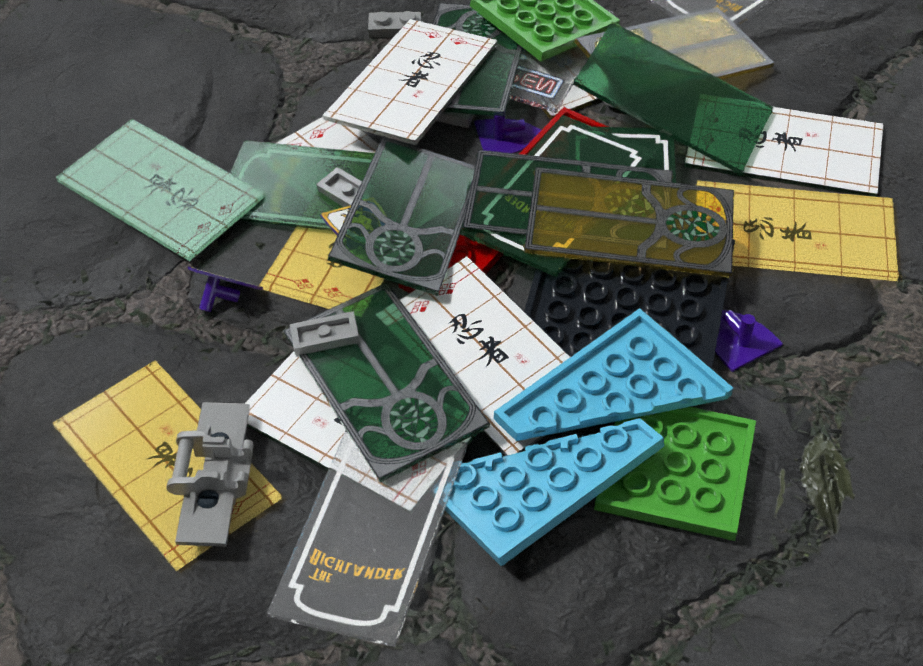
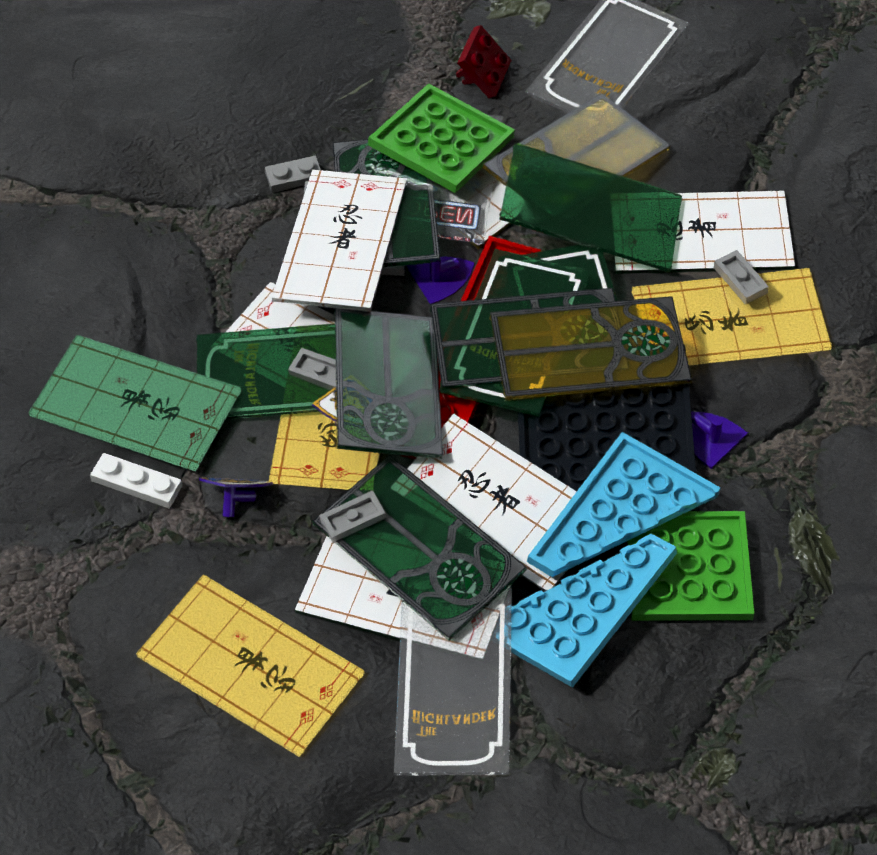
camera: 15 degrees left, 5 degrees up
light grey piece [166,402,254,547] -> none
none -> white plate [90,453,182,509]
none -> light grey plate [713,250,769,305]

